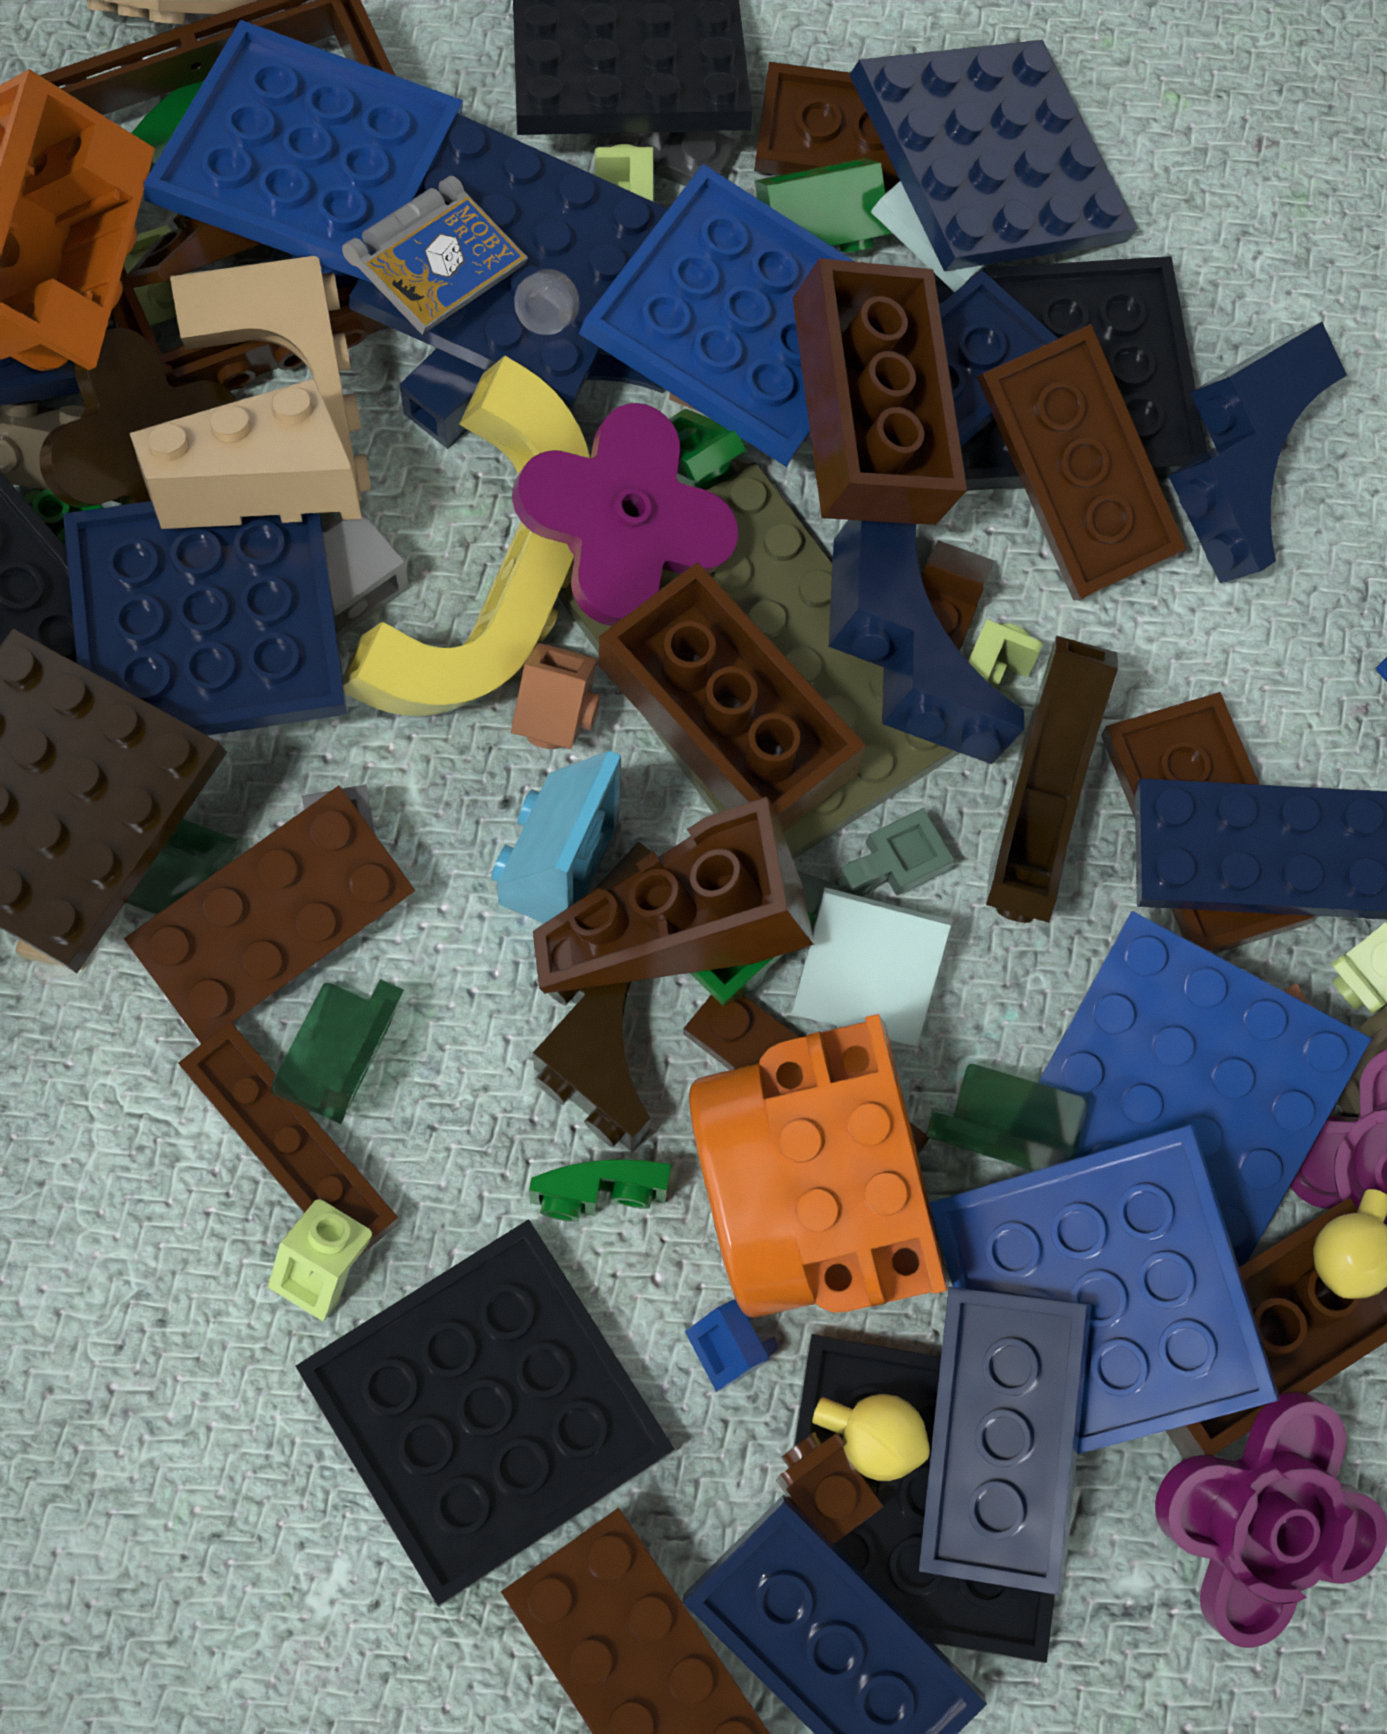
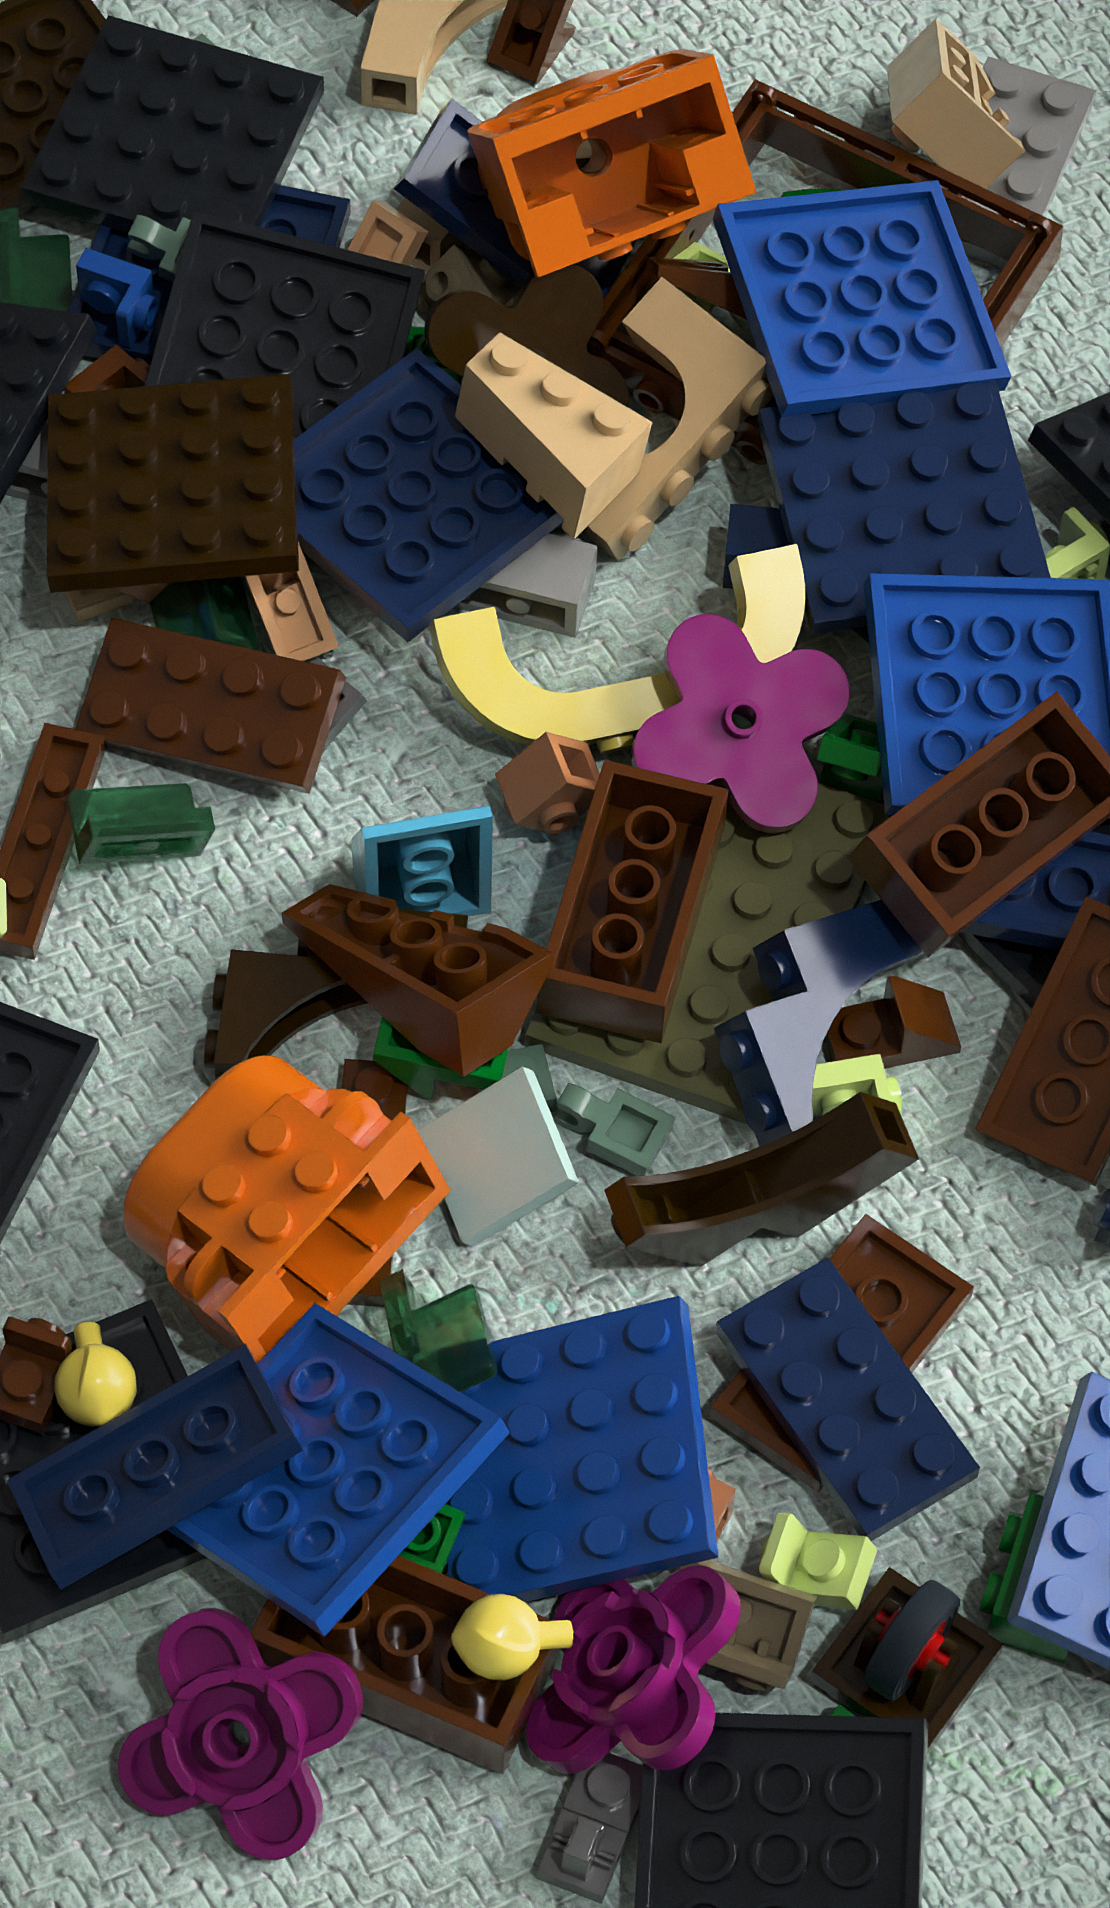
camera: 60 degrees right, 10 degrees down
piece [342,176,528,335] -> none
clear tile [514,269,579,335] -> none
green slope [529,1159,672,1222] -> none
blue tile [685,1299,778,1392] -> none
none -> light nougat slope [243,542,339,661]

